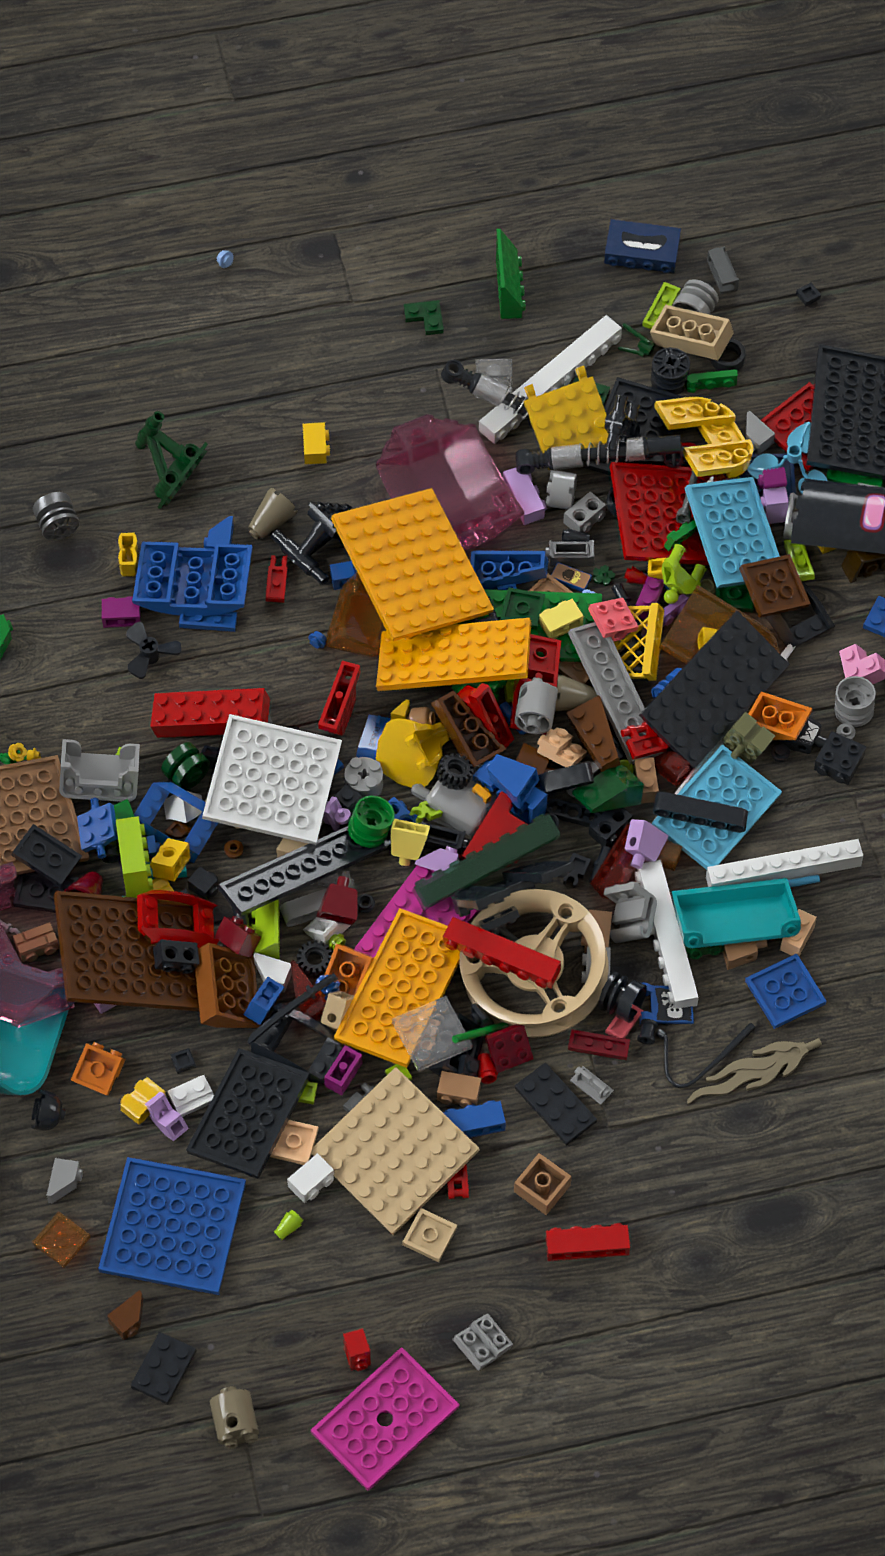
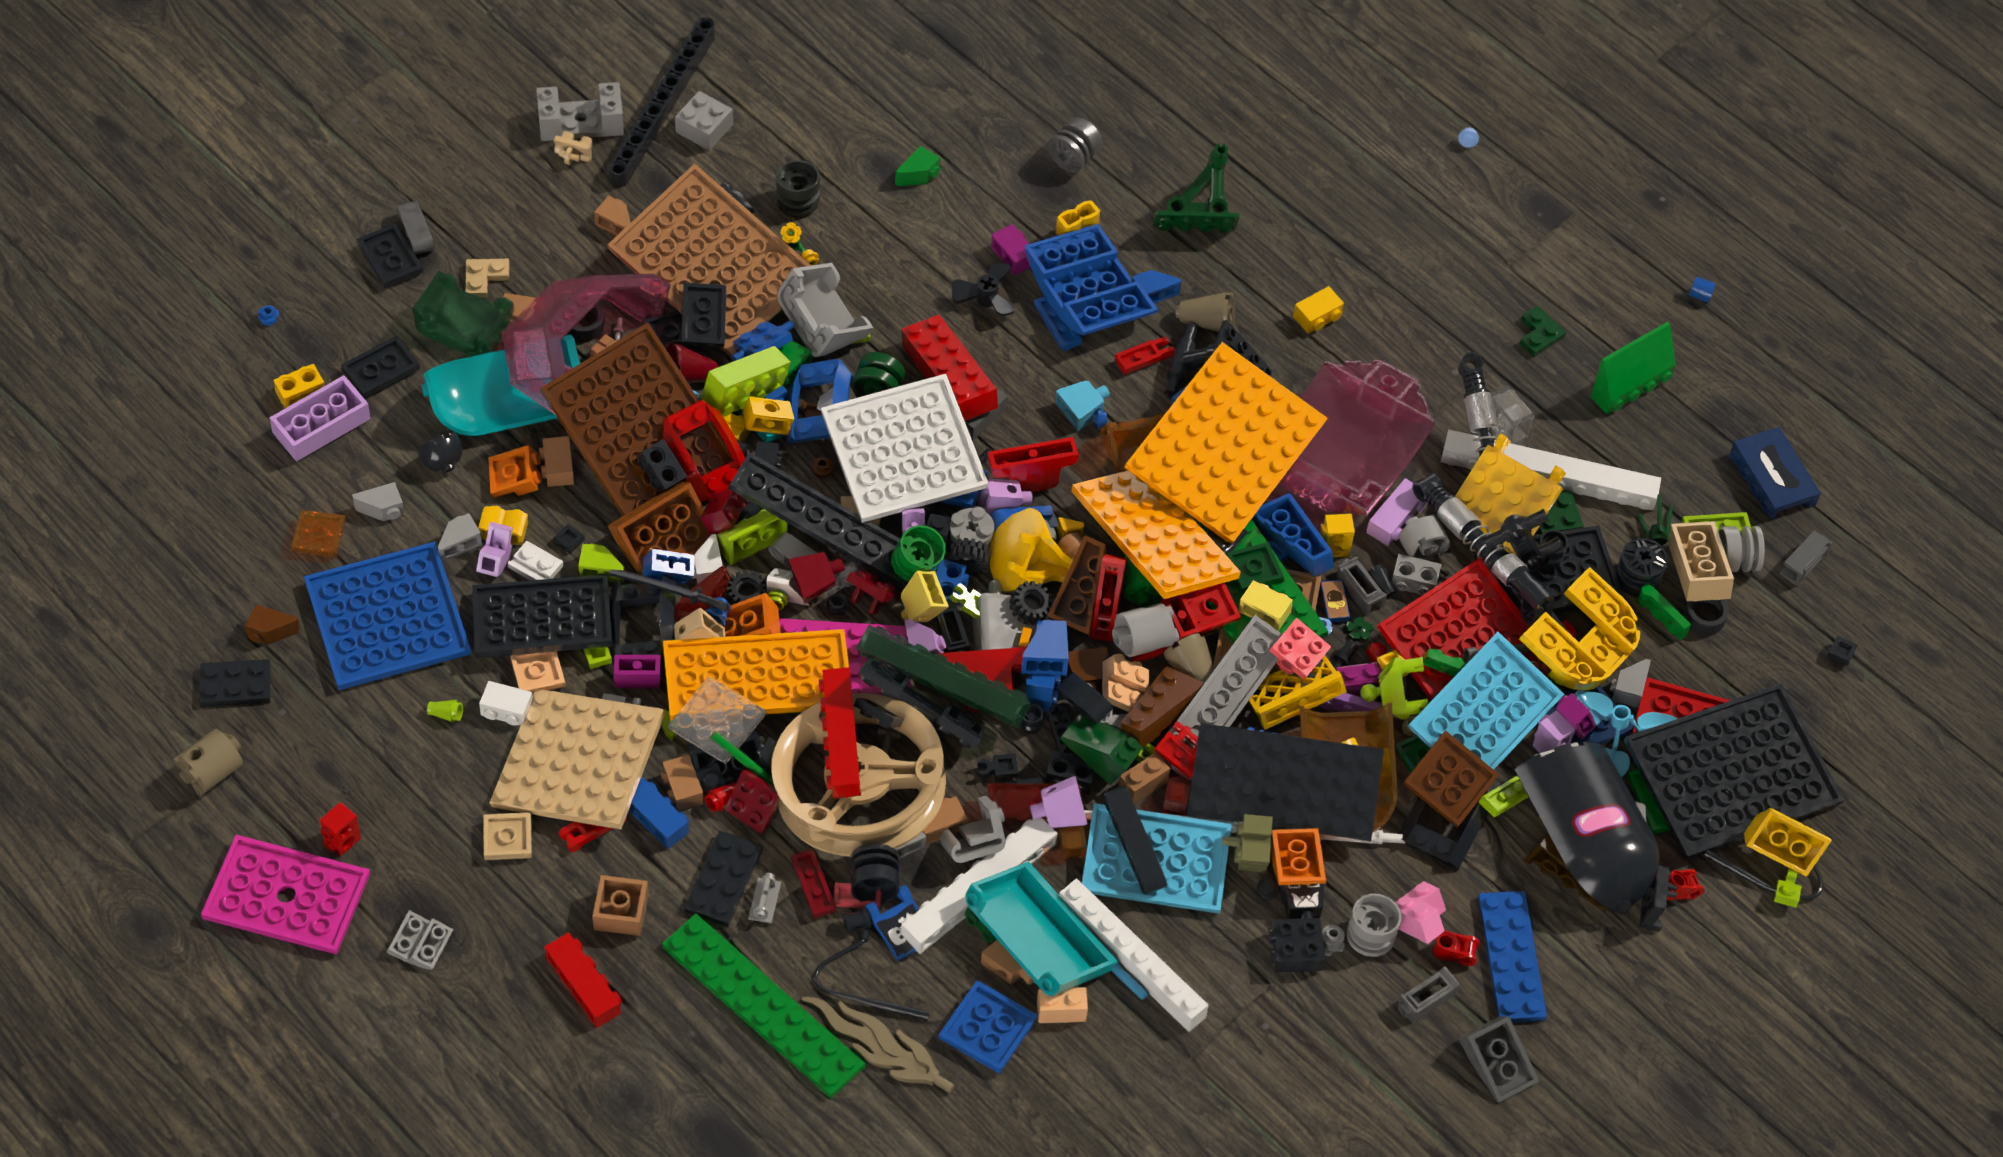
camera: 55 degrees right, 5 degrees down
none -> light grey slope [438,513,482,562]
none -> medium nougat brick [539,436,574,487]
none -> lime slope [579,544,624,583]
none -> green plate [662,914,865,1099]
none -> dark red plate [846,570,901,615]
none -> black tyre [948,538,991,575]
none -> lavender torso [978,479,1032,515]
none -> medium azure torso [1055,381,1110,432]
none -> yellow brick [1320,514,1355,557]
none -> blue brick [1689,277,1716,303]

